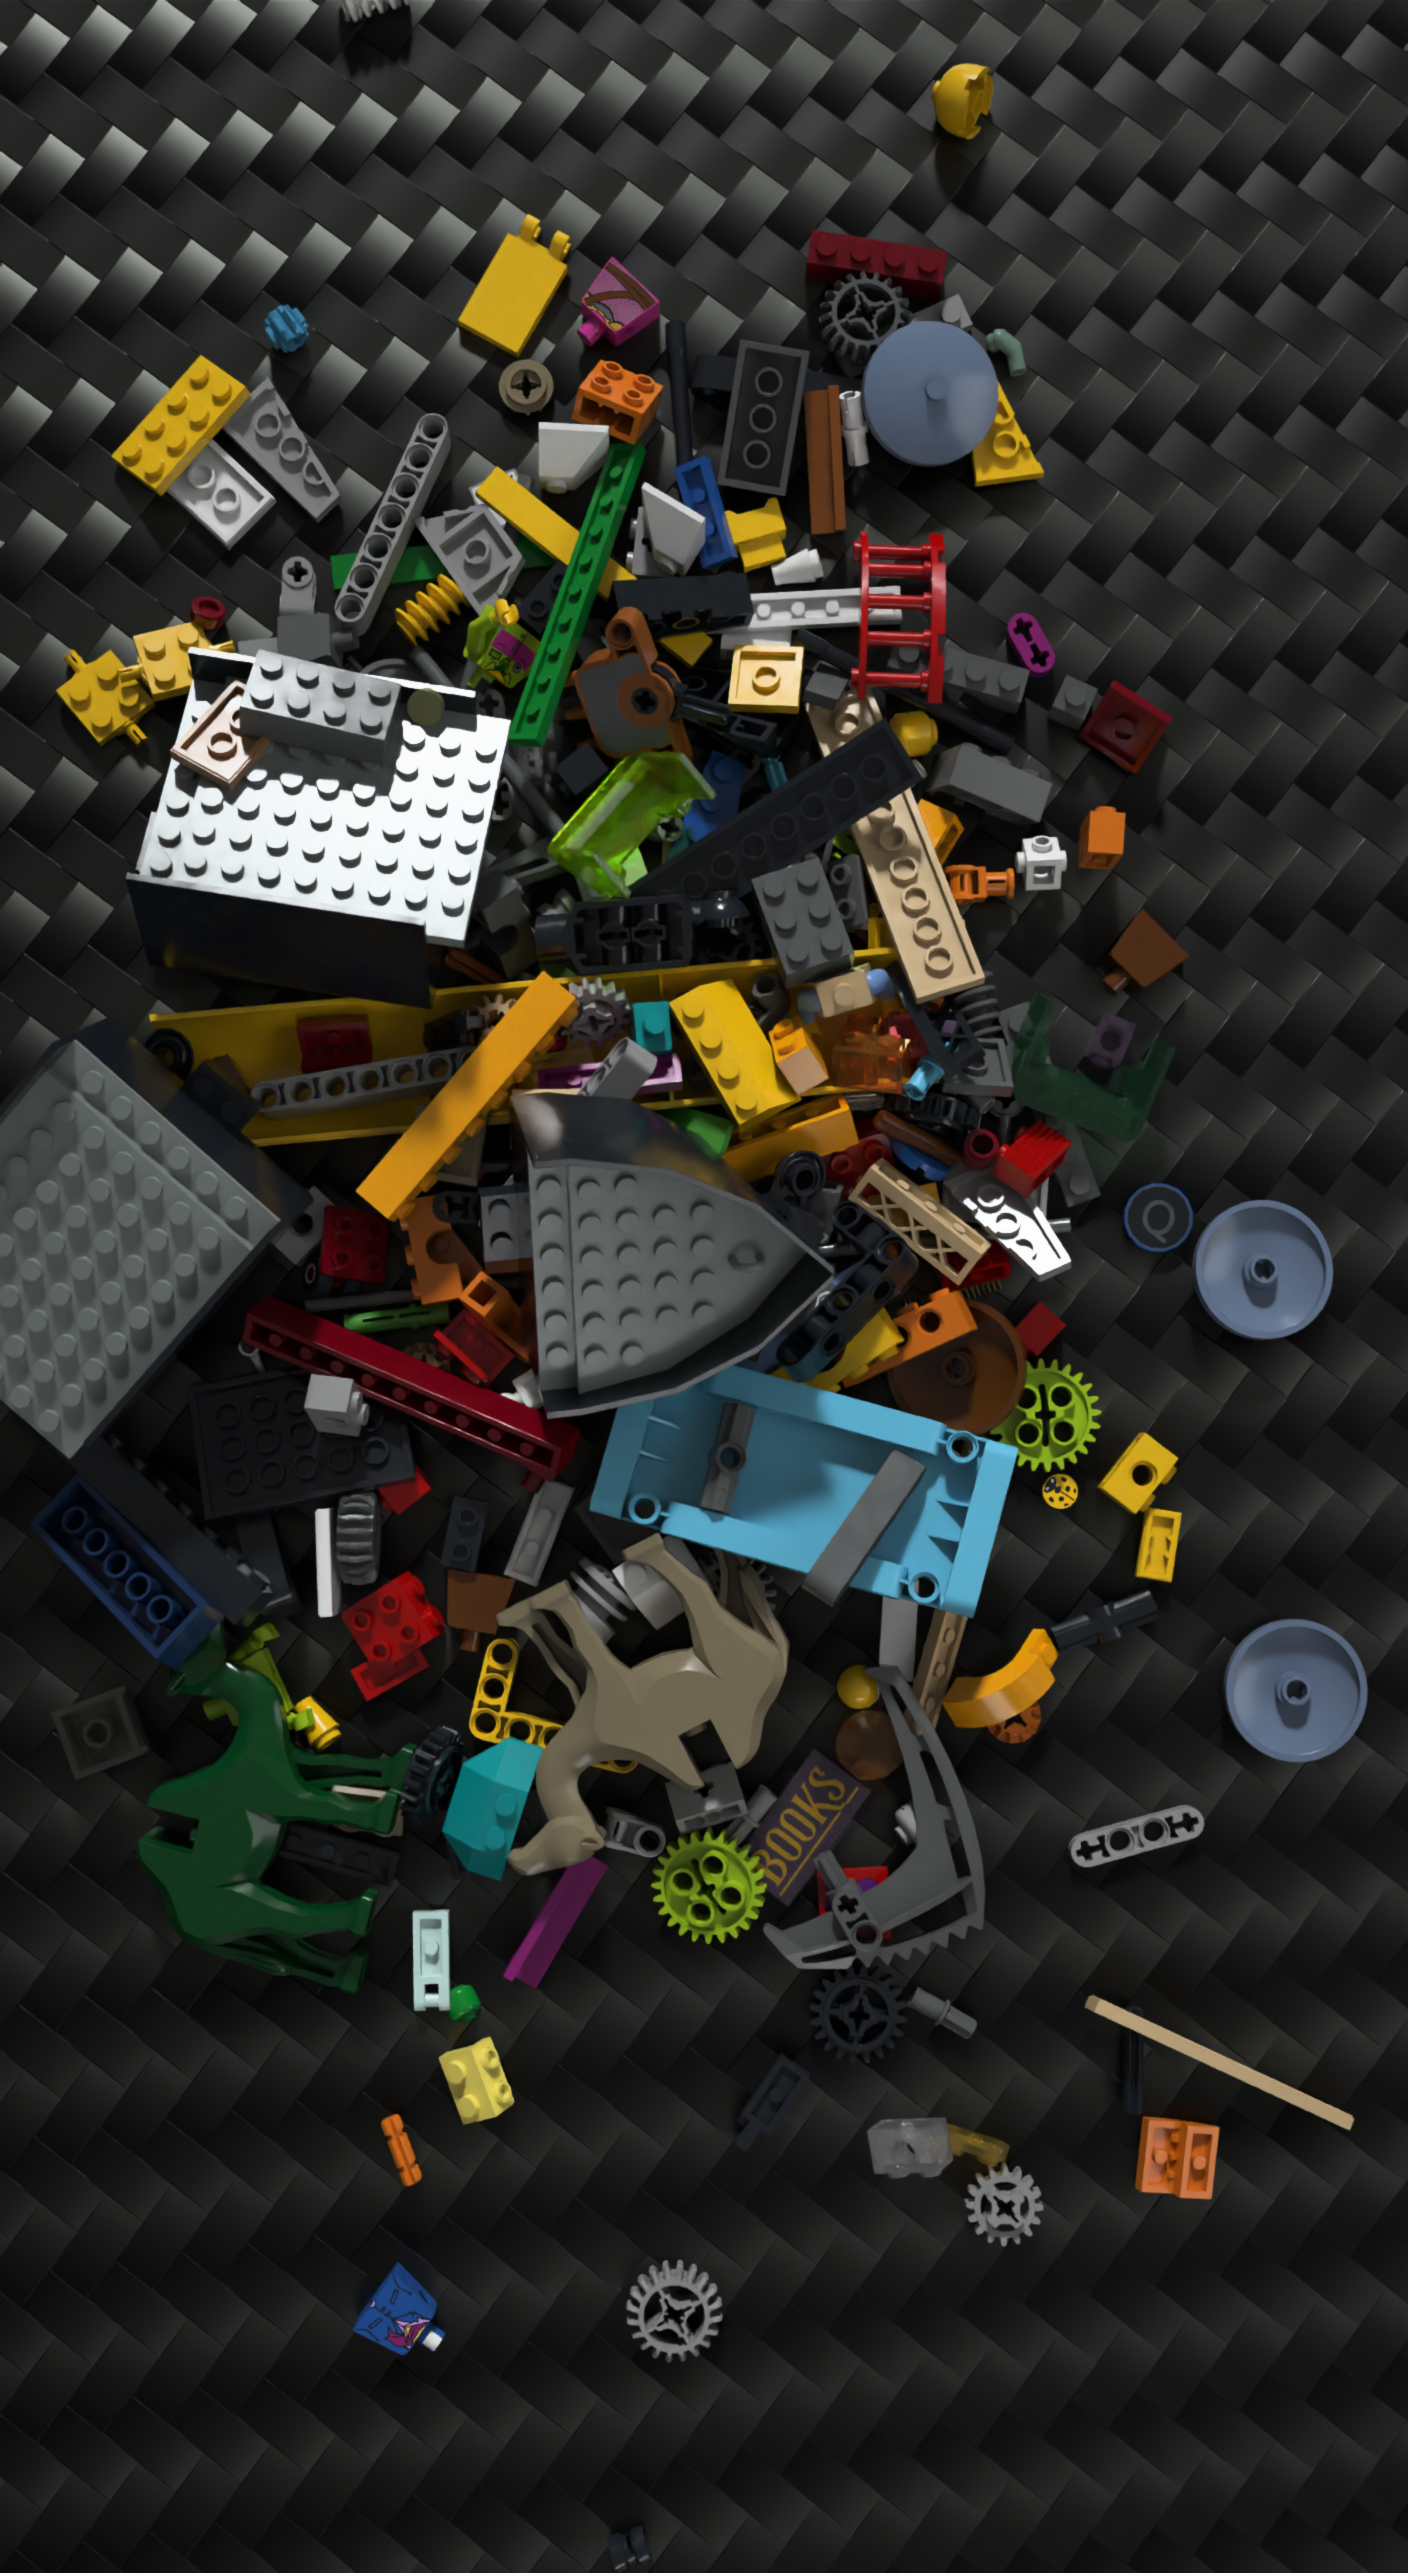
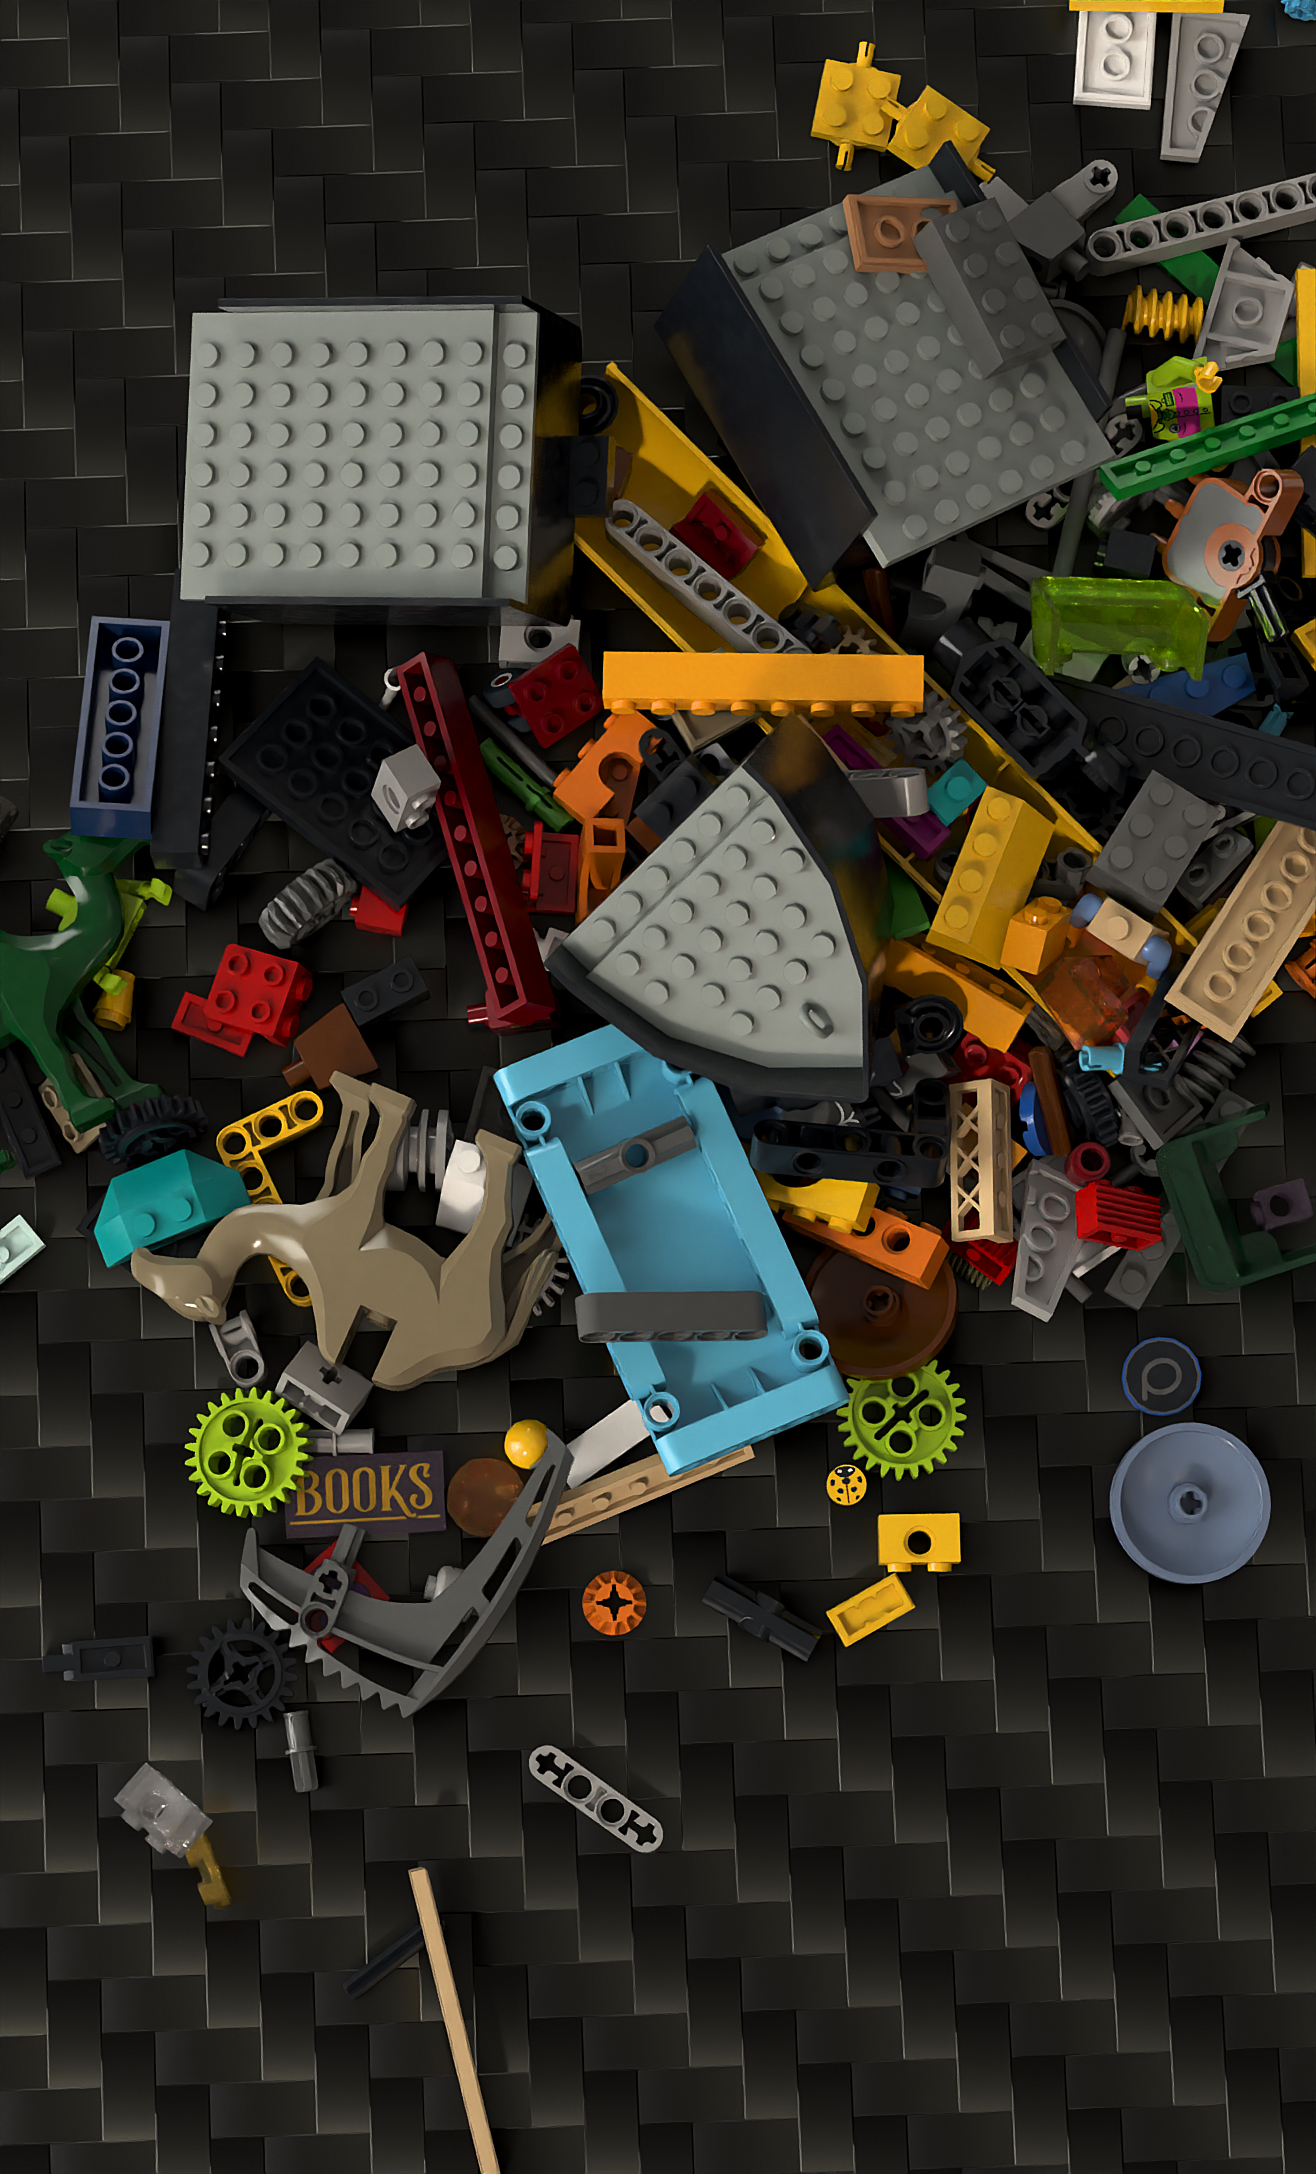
camera: 55 degrees right, 5 degrees down
dark red tile [190,596,226,630] -> none
white tile [315,1507,342,1617] -> none
olive tile [407,687,445,726] -> none
magenta fence [503,1855,609,1989] -> none
white tile [504,1480,574,1587] -> none
light orange arch [941,1629,1059,1728] -> none
light grey gear [964,2163,1044,2246] -> none
red brick [1014,1301,1066,1357] -> none
orange slope [1135,2116,1219,2199] -> none
sand blue dish [1223,1619,1368,1762] -> none

